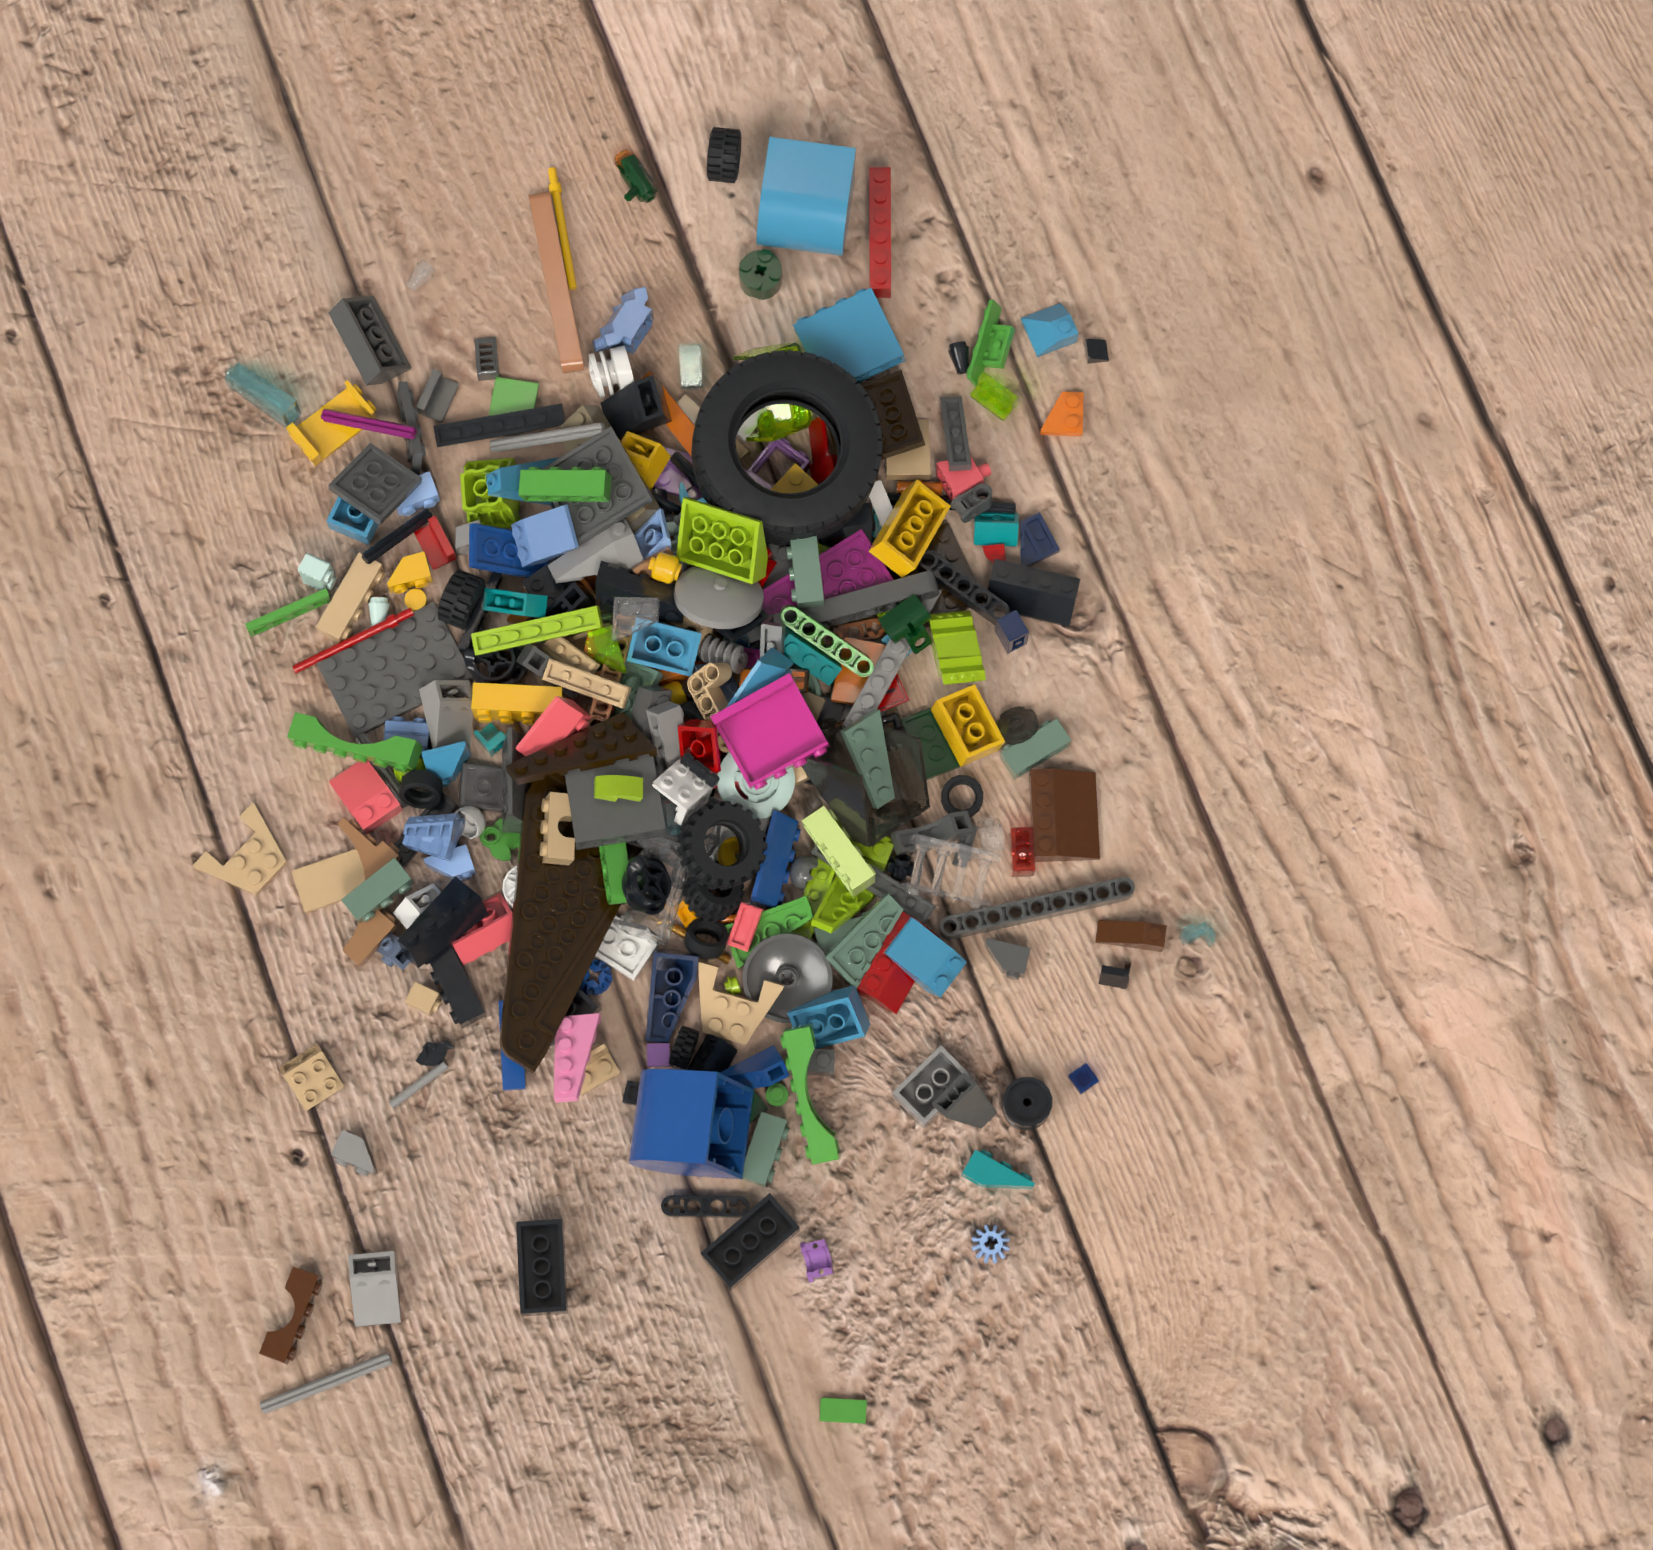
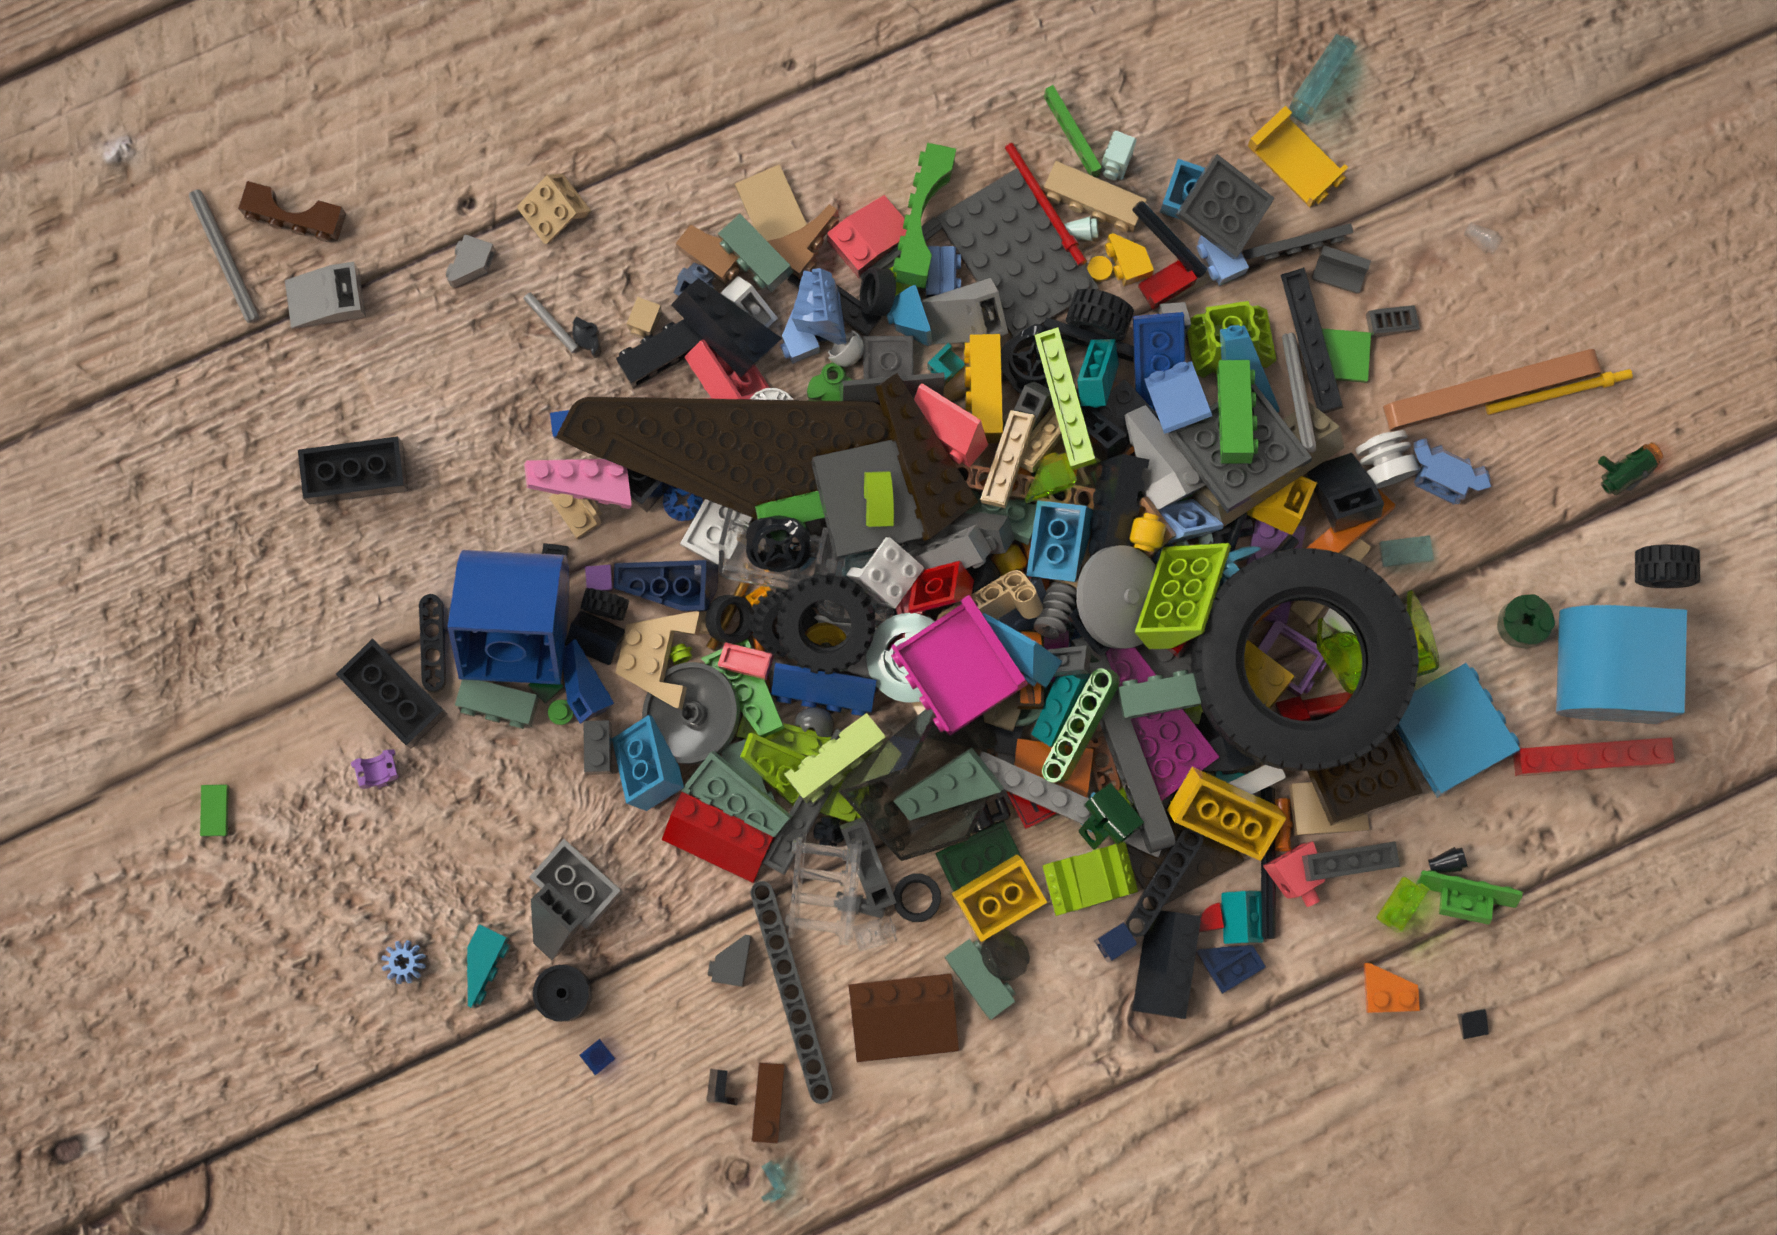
camera: 85 degrees right, 5 degrees up
tan wing [192,803,287,896] -> none
magenta axle [321,409,417,439] -> none
dark grey slope [328,296,412,386] -> none
tan arch [540,792,575,865] -> none
clear wing [612,597,660,641] -> none
black axle [680,753,720,788] -> none
red tile [758,559,777,588] -> none
bright green arch [780,1023,841,1165] -> none
dark azure slope [884,917,967,998] -> none
dark grey piece [950,484,992,523] -> none
clear red brick [1009,827,1035,877] -> none
dark azure slope [1021,303,1079,357] -> none

